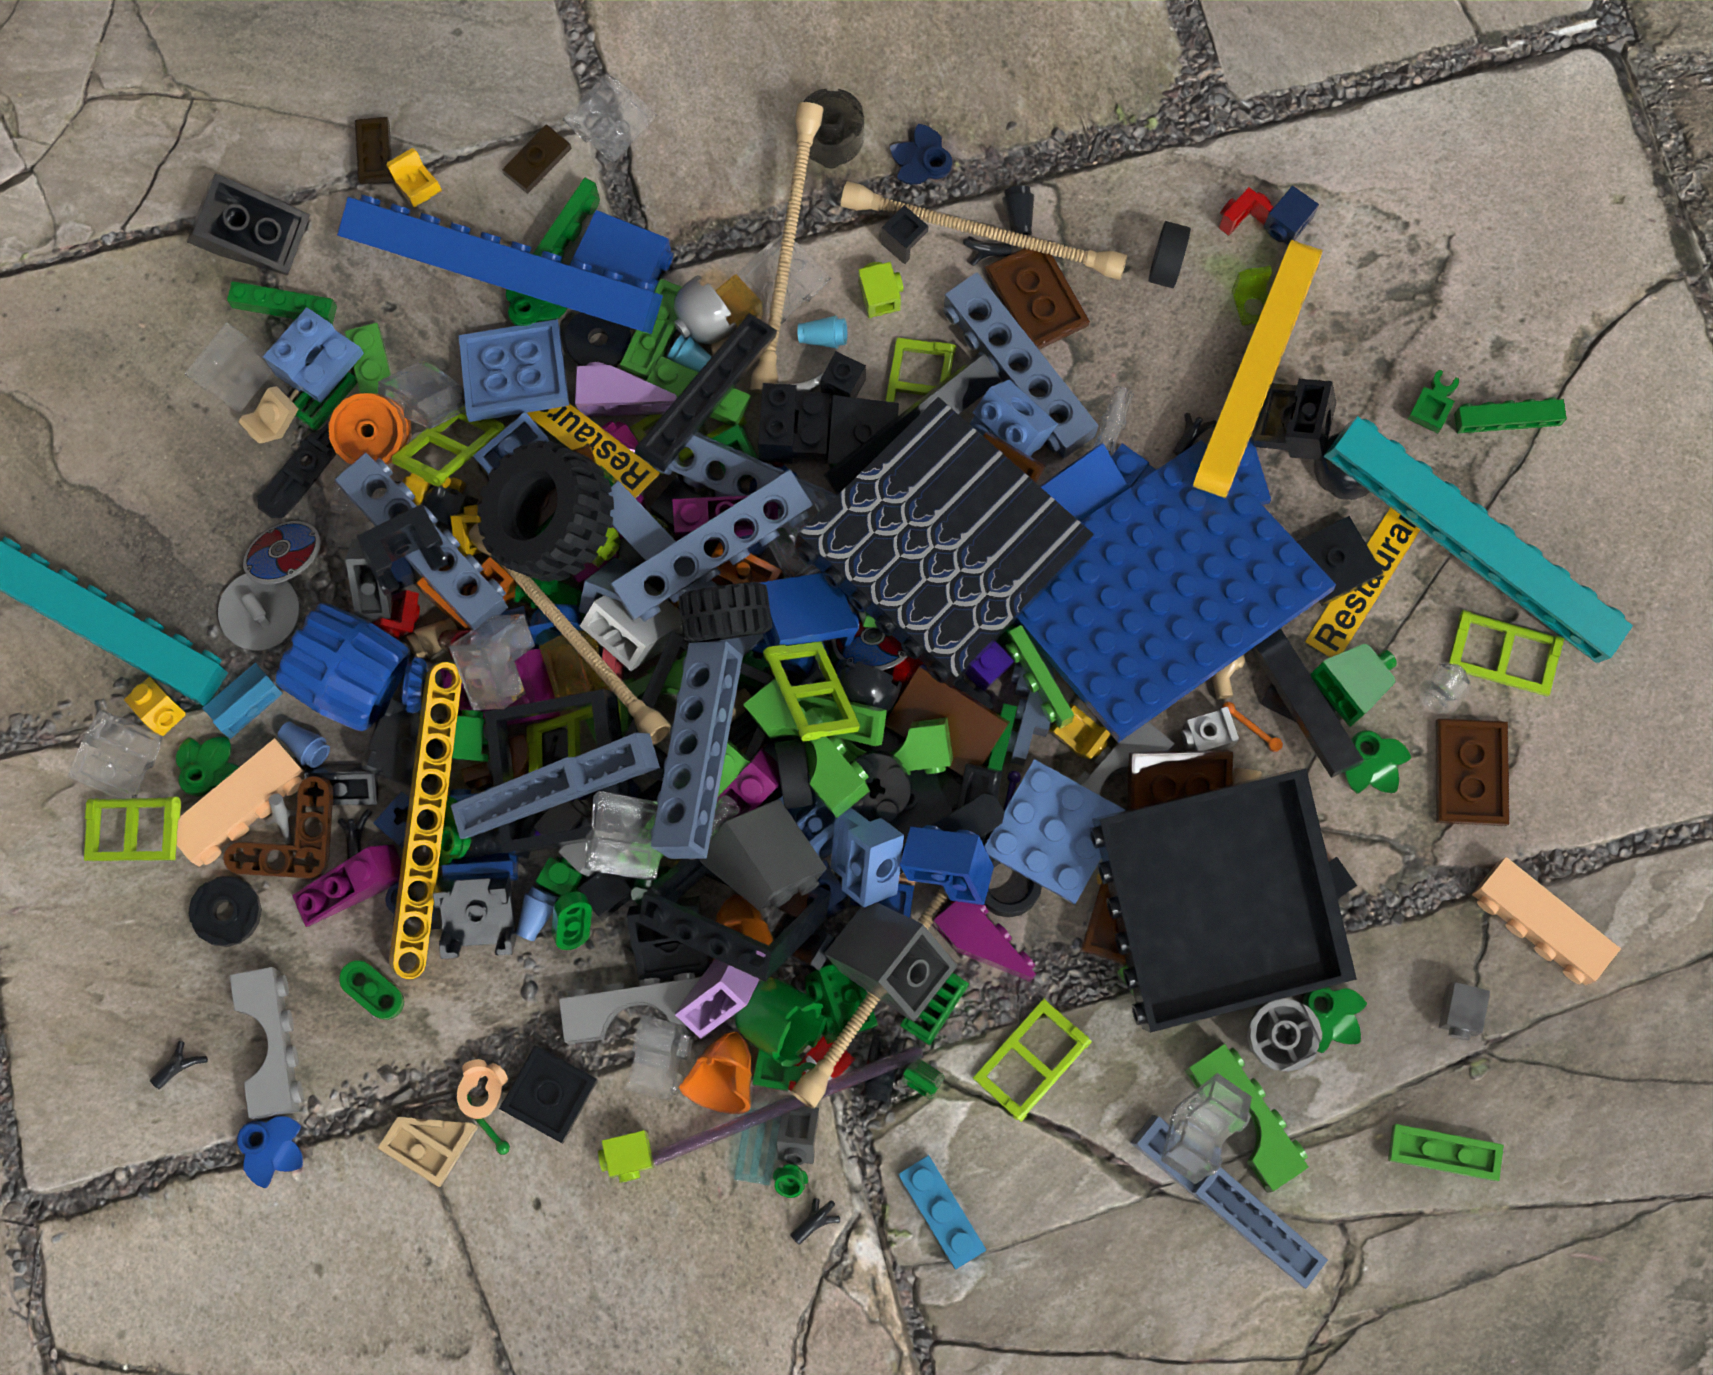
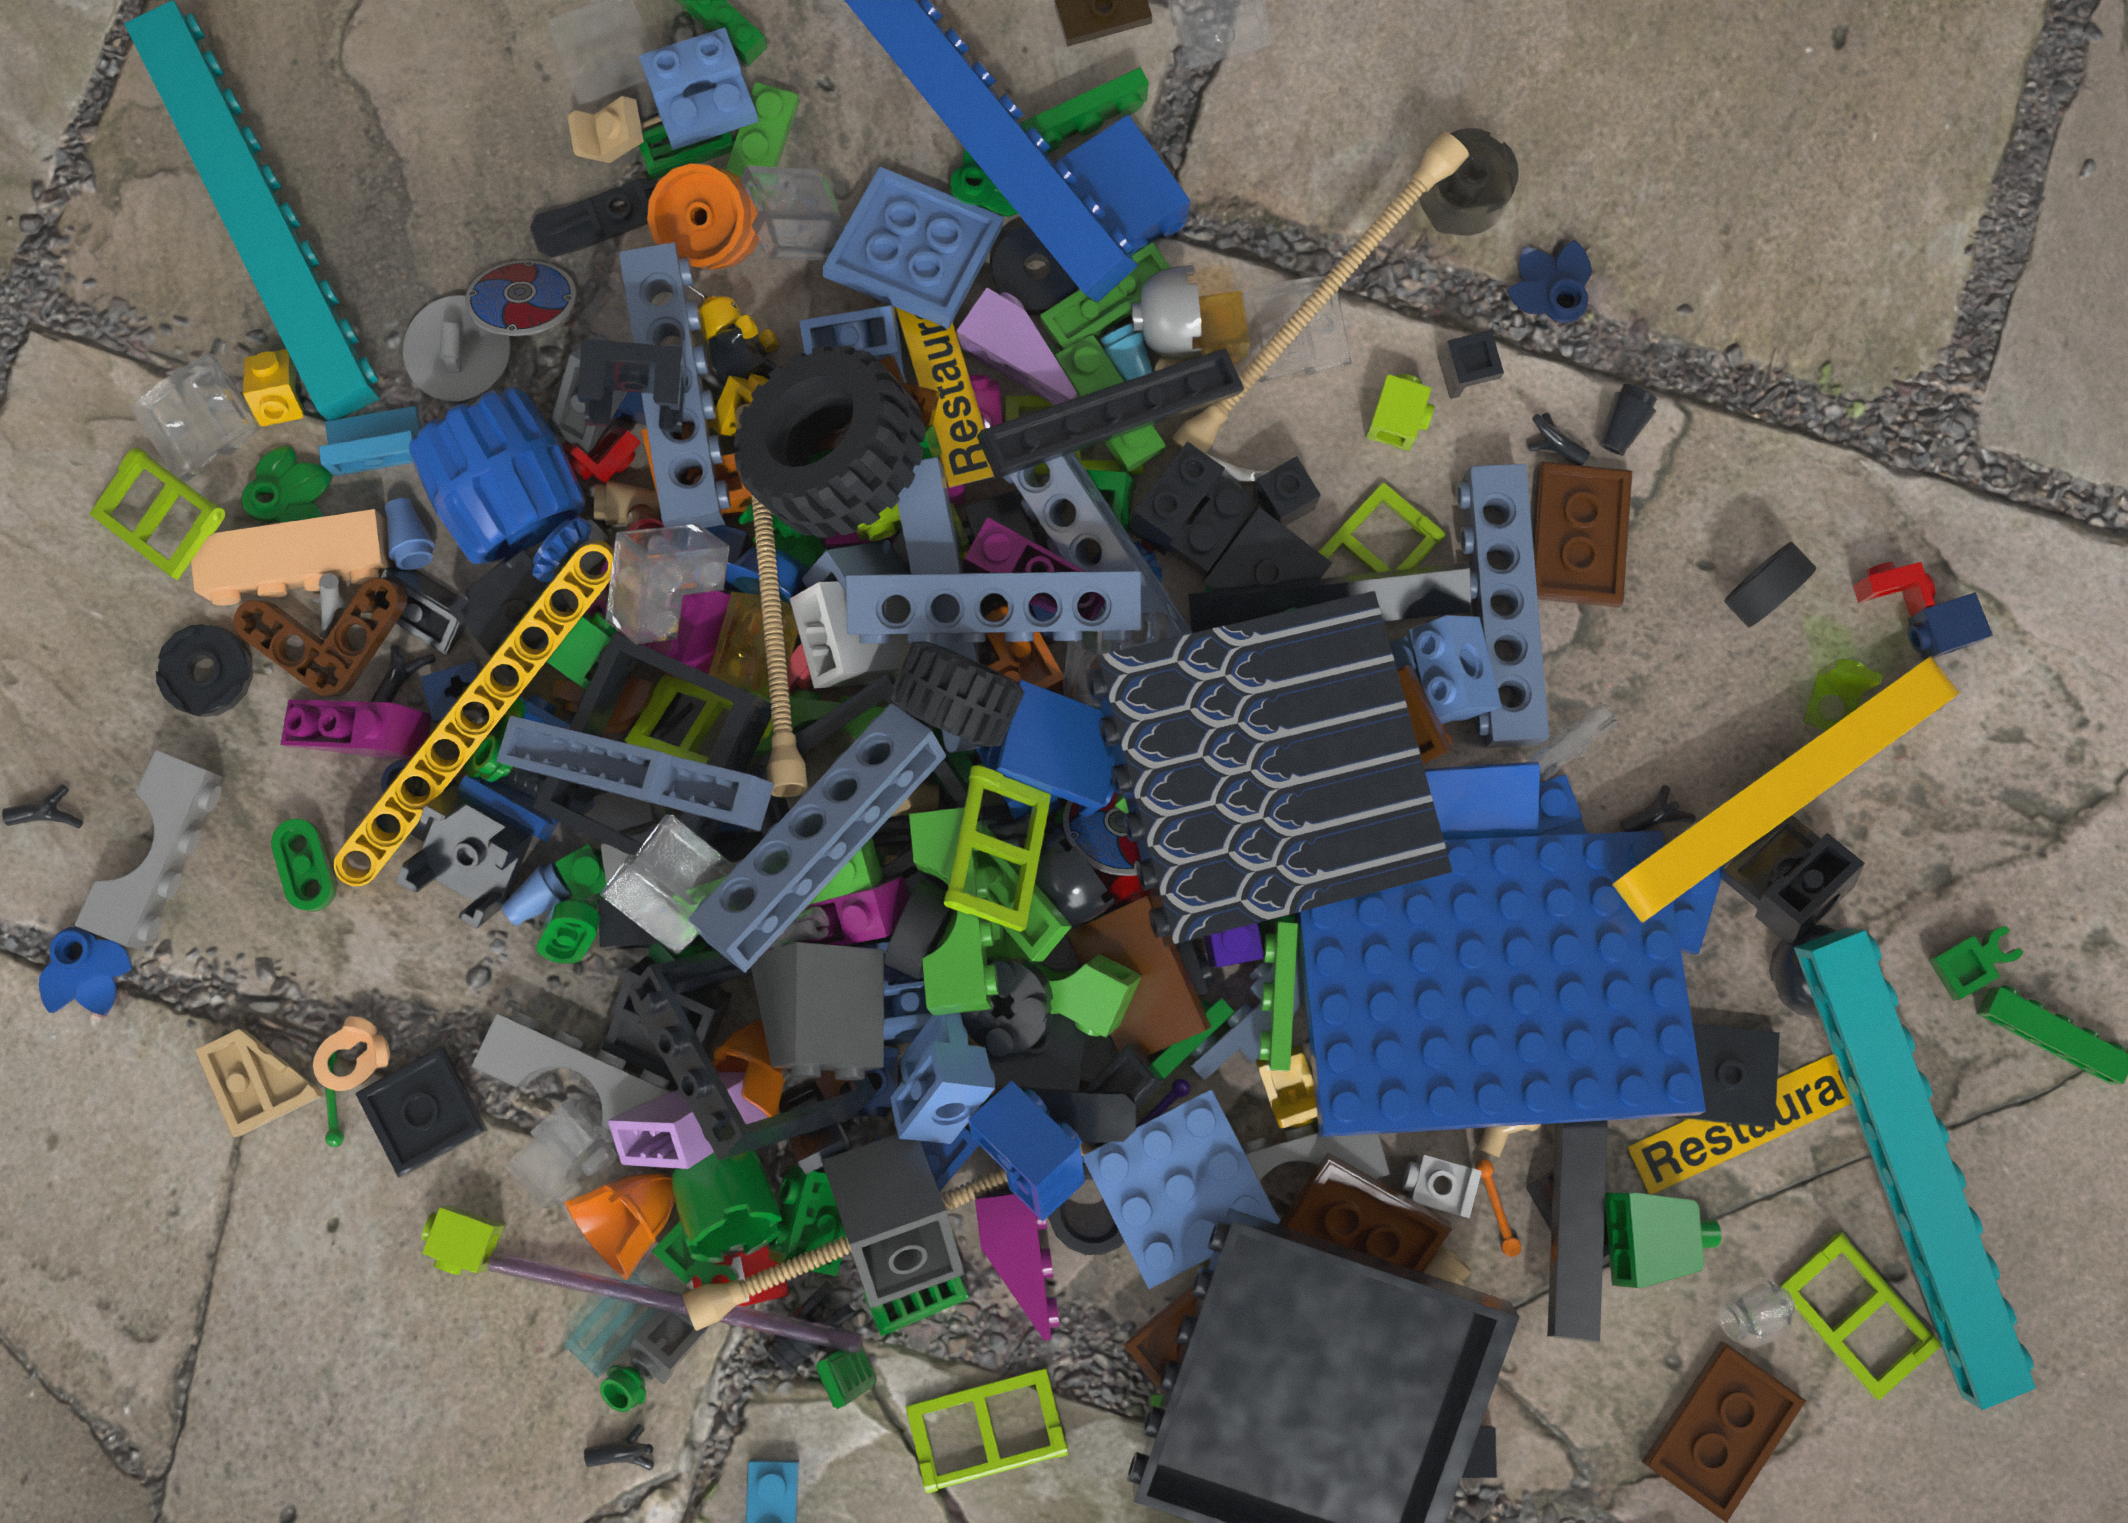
camera: 30 degrees right, 5 degrees up
lime window [392,404,505,487] -> none
medium azure cone [797,315,848,349] -> none
tan hose [841,181,1128,280] -> none
green plate [1345,730,1412,794] -> none

